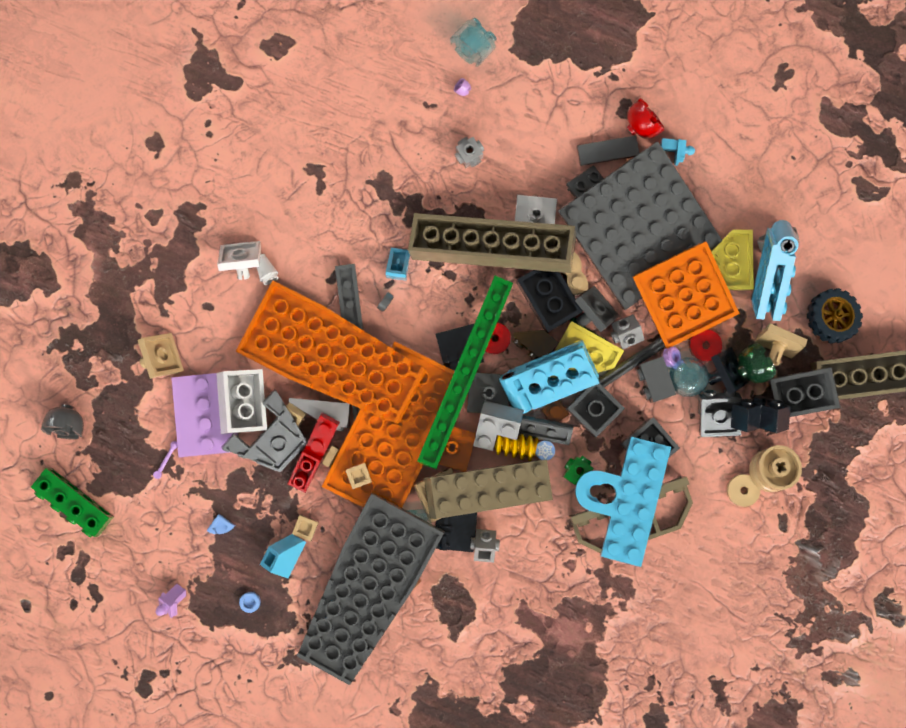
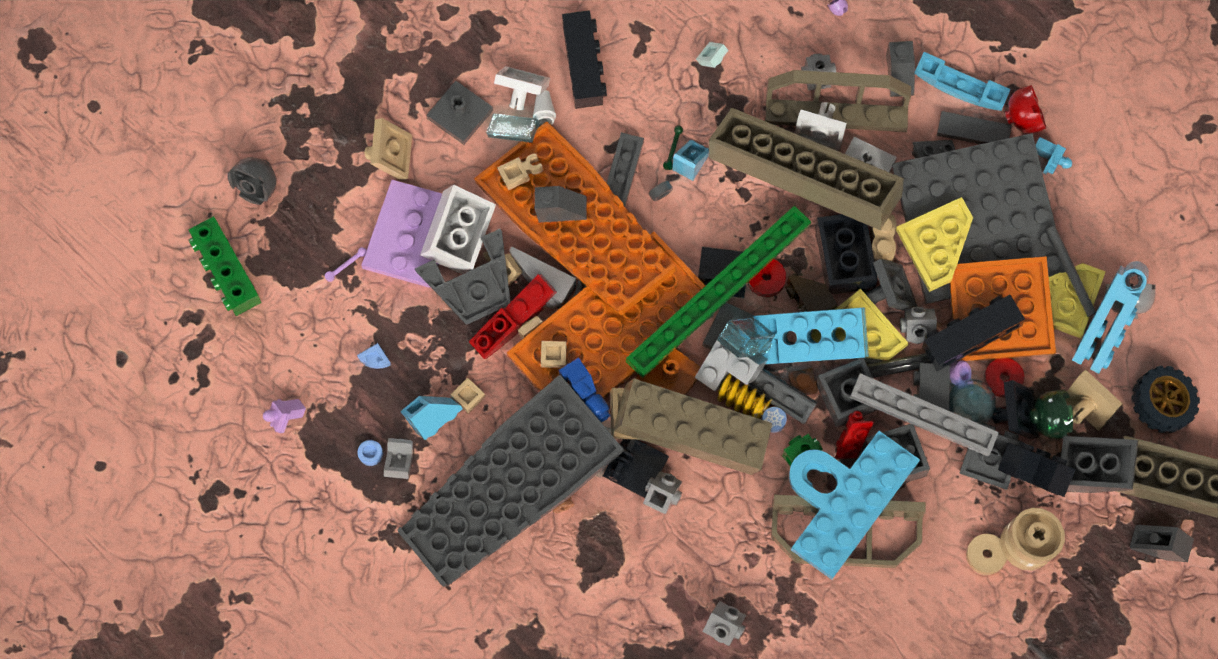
camera: 25 degrees right, 15 degrees down
none -> light grey bracket [384,438,413,479]
none -> dark grey tile [426,81,493,145]
none -> clear light blue tile [486,113,539,143]
none -> tan plate [497,154,543,190]
none -> dark grey slope [535,186,587,223]
none -> blue piece [559,358,610,423]
none -> black brick [562,10,607,109]
none -> dark green hinge [663,125,683,170]
none -> light aqua plate [696,42,729,68]
none -> light grey brick [702,601,746,646]
none -> clear light blue brick [717,318,775,358]
none -> dark tan plate [765,70,911,132]
none -> white tile [795,102,847,151]
none -> red hinge [835,411,874,459]
none -> light grey plate [850,373,999,456]
none -> dark grey slope [886,41,915,97]
none -> light yellow plate [896,197,973,292]
none -> medium azure slope [915,52,1011,111]
none -> black brick [922,295,1025,371]
none -> dark grey bar [1047,226,1096,317]
none -> dark grey slope [1130,525,1194,562]

